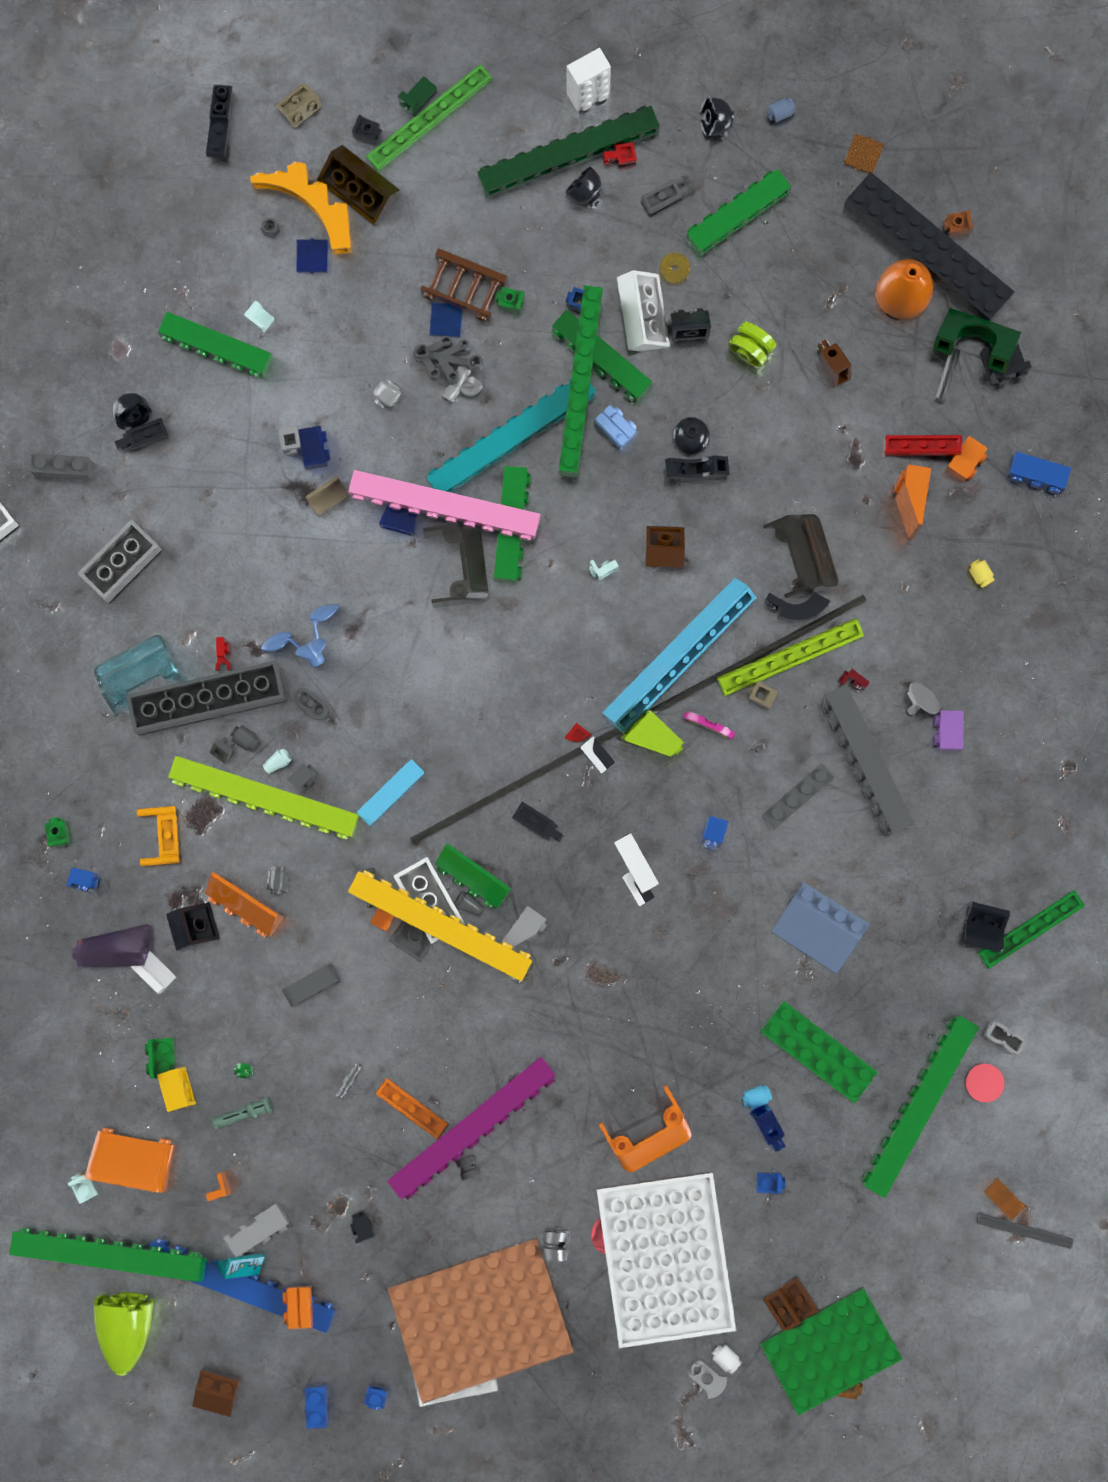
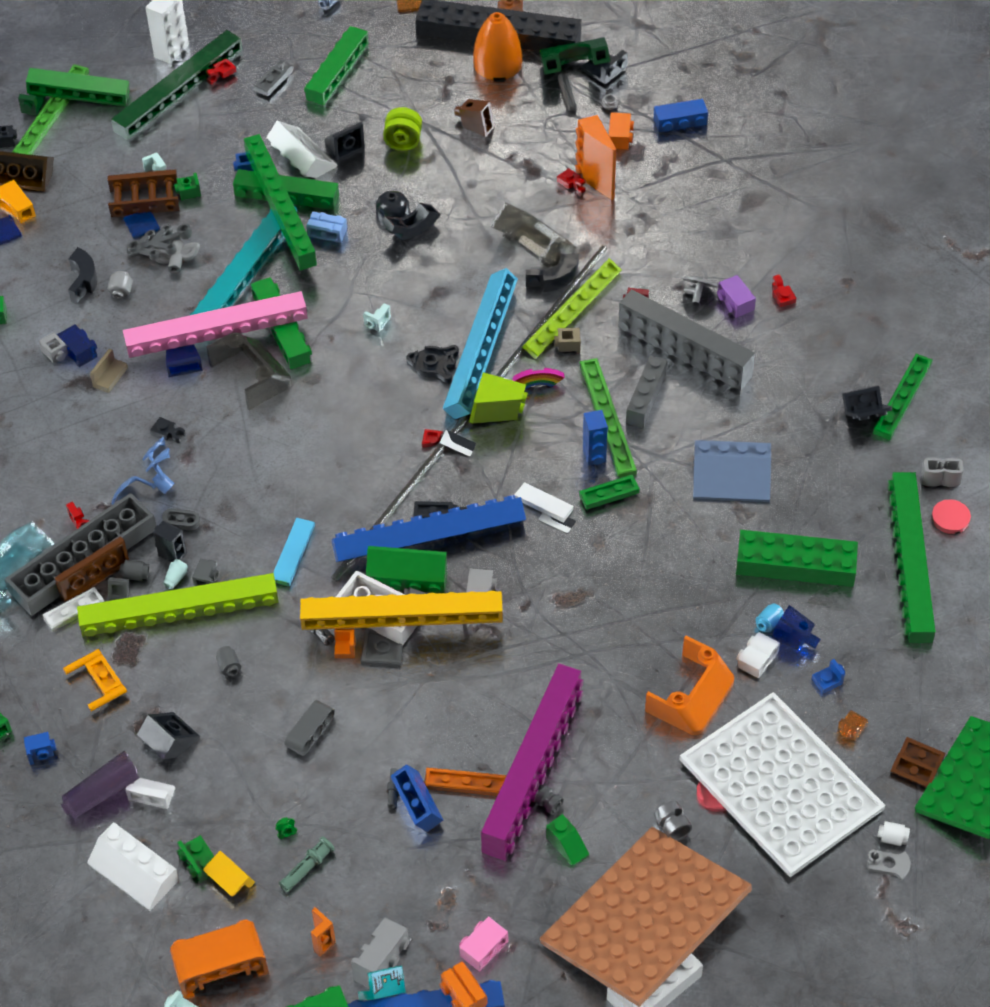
camera: 30 degrees left, 30 degrees down
orange slope [205,872,284,937] -> none
black brick [350,1211,376,1243] -> none
black cylinder [565,166,602,204] -> none
reddish brown slope [645,526,685,568] -> none
clear yellow piece [660,253,690,284] -> none
black cylinder [700,97,734,136] -> none
red tile [885,435,963,455] -> none
light yellow brick [969,559,995,588] -> none
none -> green brick [26,68,130,107]
none -> white tile [43,587,105,632]
none -> reddish brown tile [55,536,129,603]
none -> black arch [68,247,97,303]
none -> white slope [87,822,179,911]
none -> light aqua bracket [142,152,167,172]
none -> black plate [150,417,186,443]
none -> black brick [152,521,187,562]
none -> blue brick [331,495,526,563]
none -> blue brick [390,764,444,832]
none -> black tile [406,345,459,383]
none -> bright pink brick [459,916,508,972]
none -> green slope [546,814,589,867]
none -> red plate [557,168,586,194]
none -> green plate [579,475,640,510]
none -> bright green tile [580,358,637,478]
none -> light grey plate [602,94,618,109]
none -> white brick [737,632,780,678]
none -> red plate [772,274,797,308]
none -> clear orange bracket [838,710,868,741]

